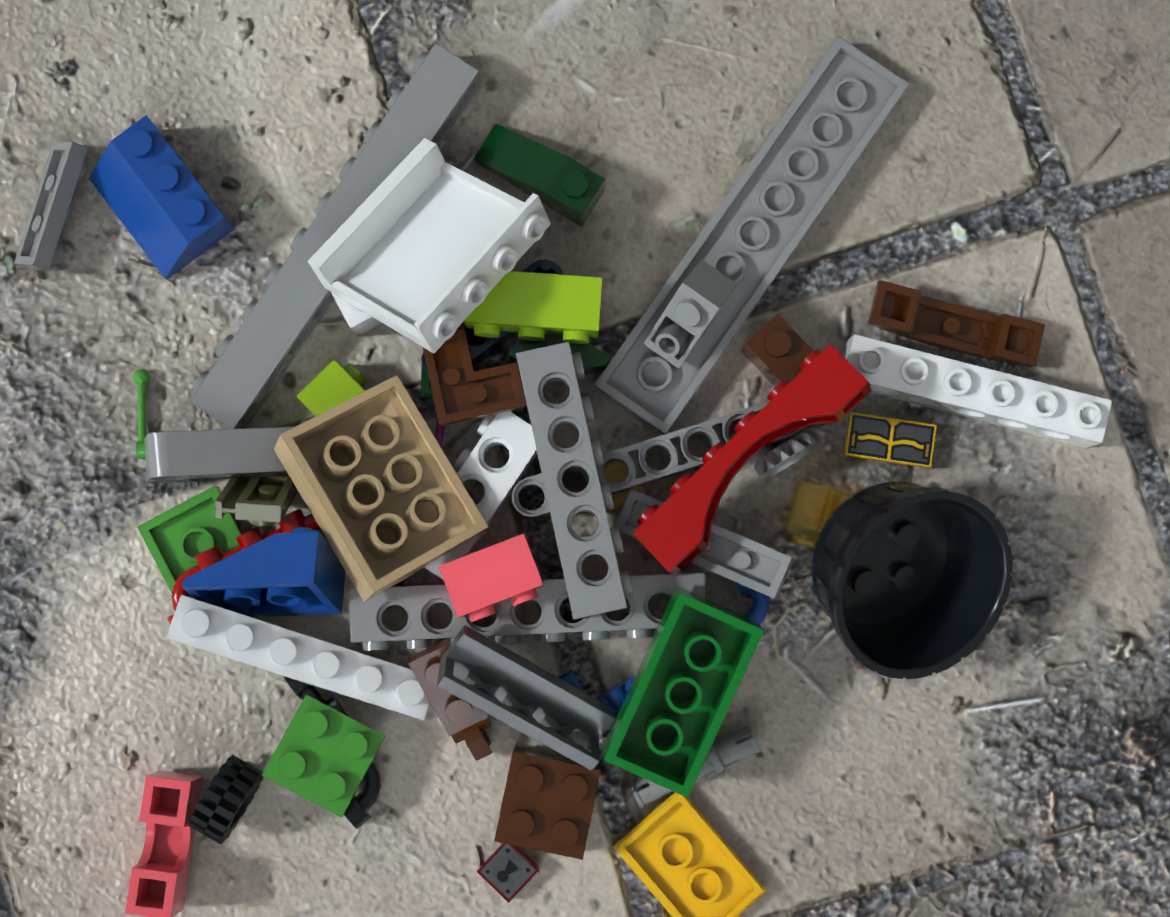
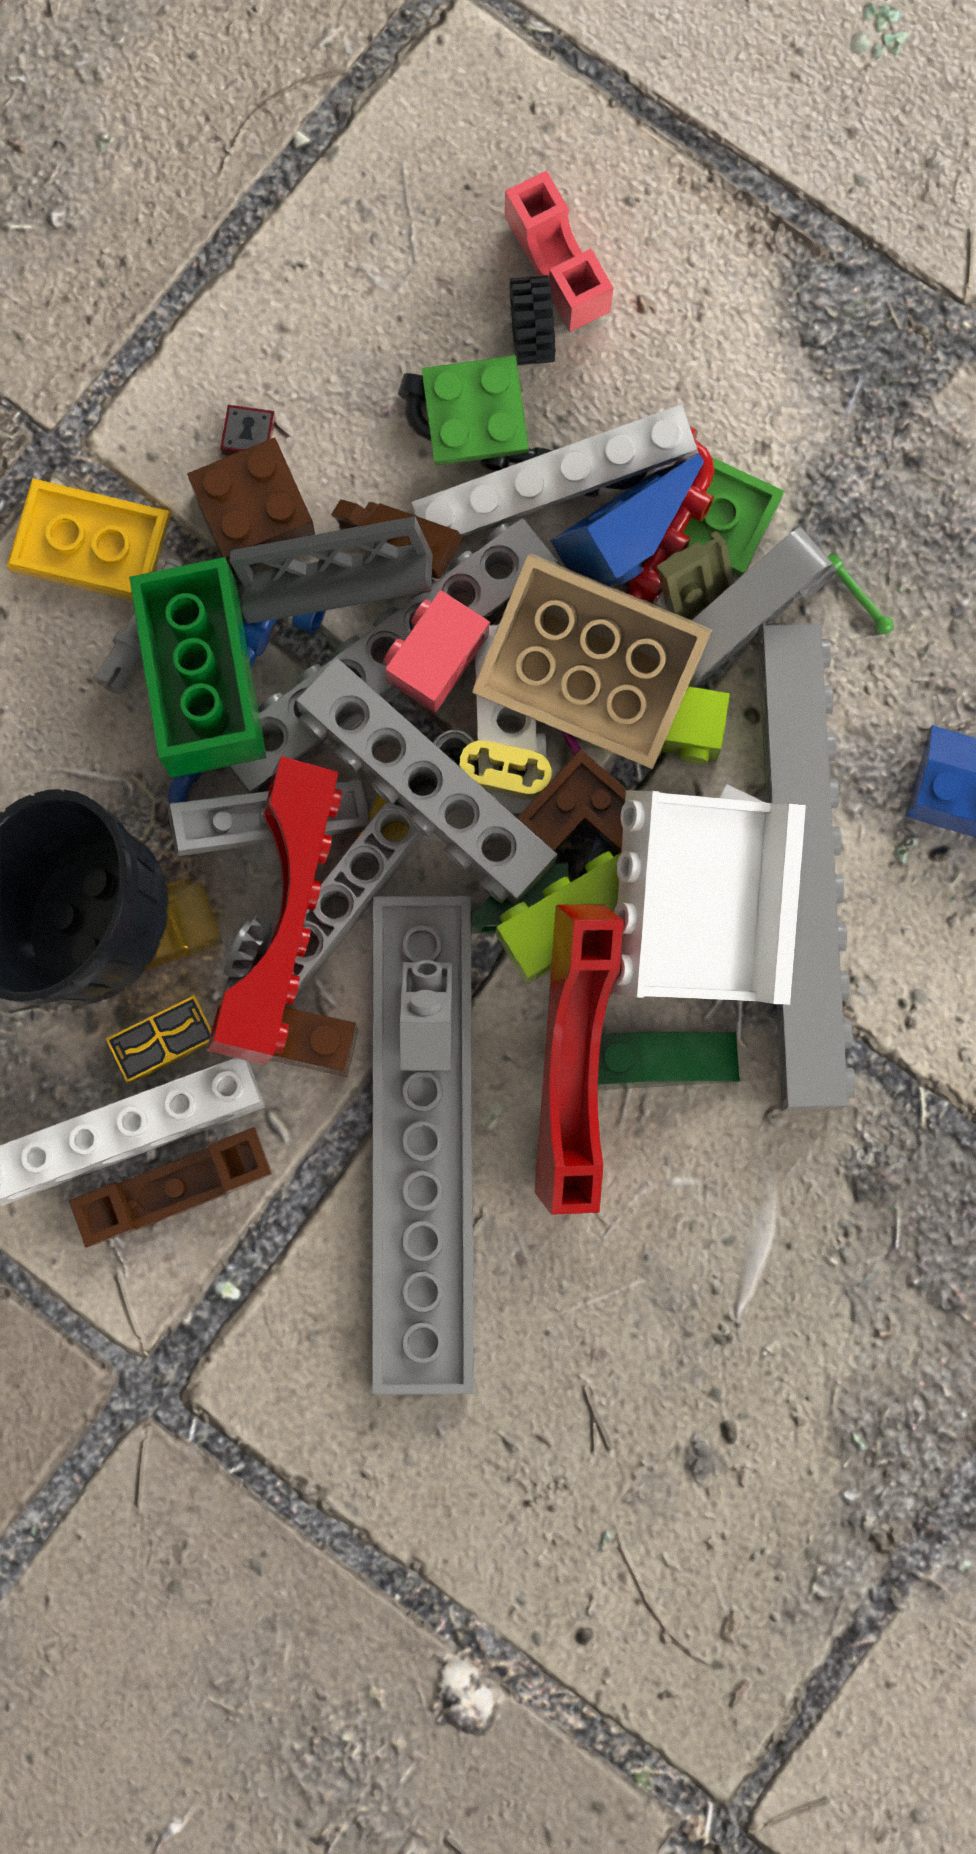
camera: 145 degrees right, 5 degrees down
none -> light yellow beam [460,740,552,799]
none -> red arch [534,904,624,1215]

